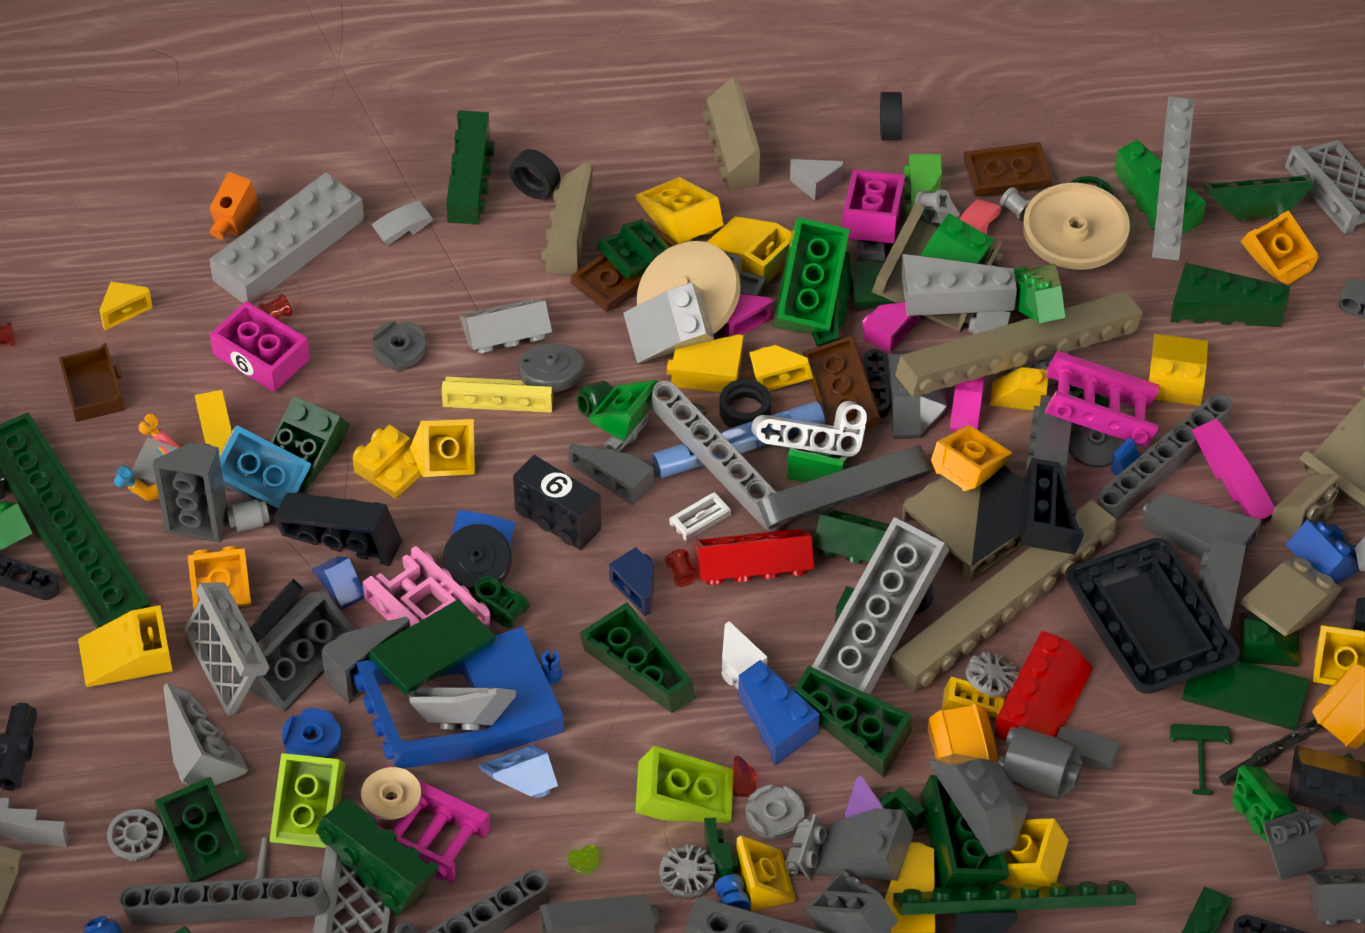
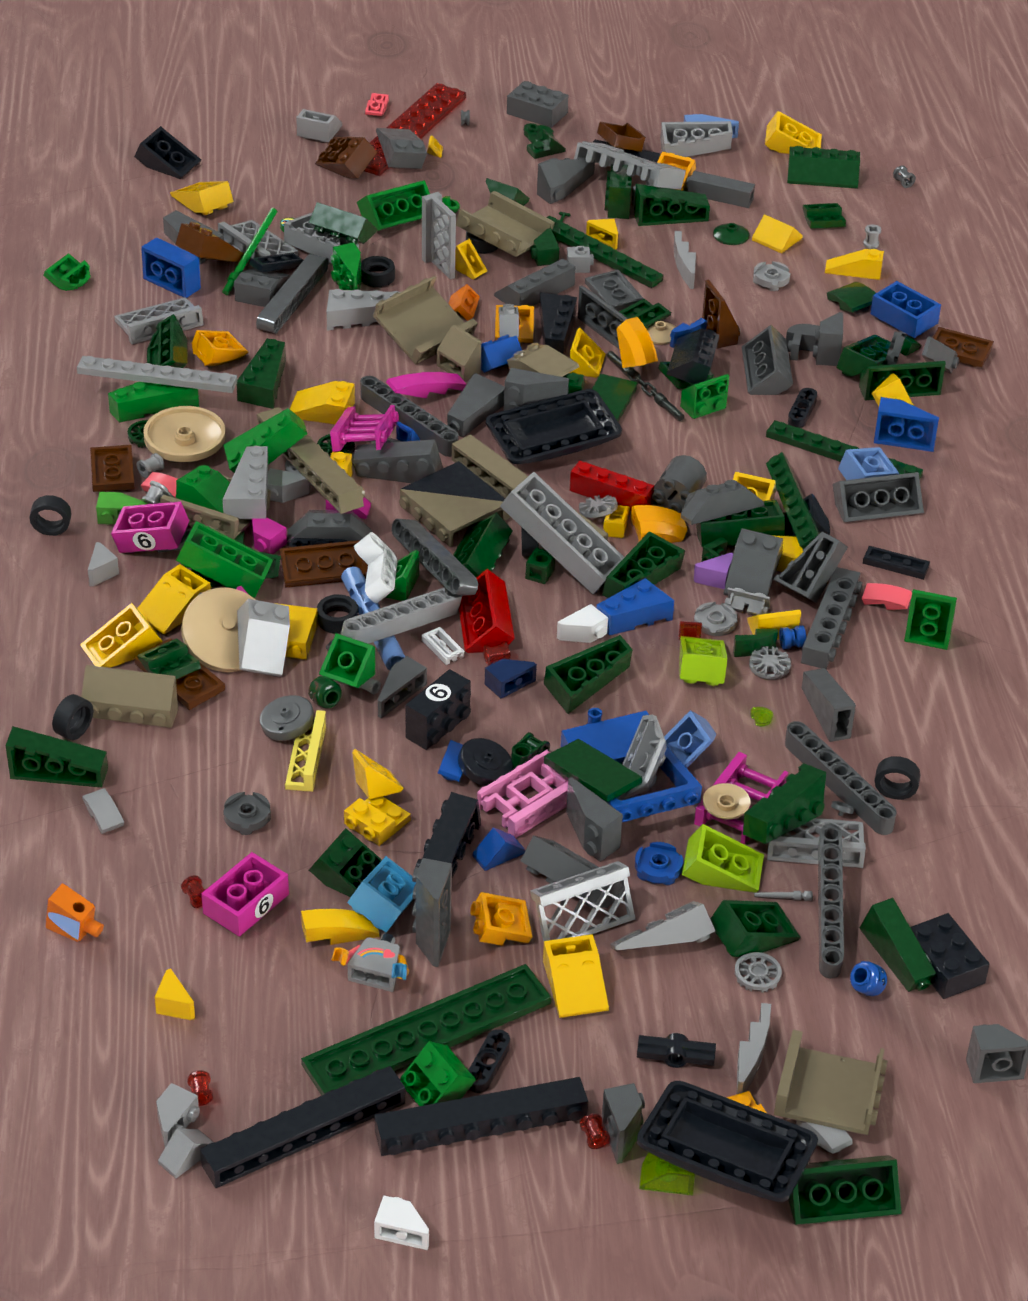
camera: 90 degrees left, 10 degrees down
reddish brown container [59,343,124,422] -> none
light grey brick [209,172,364,305] -> none
black beam [249,578,304,643] -> none
light grey slope [459,298,552,353] -> none
dark tan slope [703,76,760,191] -> none
yellow slope [749,345,813,391] -> none
light orange slope [931,425,1013,491] -> none
black wedge [1020,458,1084,555] -> none
dark grey slope [1057,727,1121,770] -> none
dark green piece [1170,724,1231,795] -> none
dark grey hinge [1262,808,1325,881] -> none

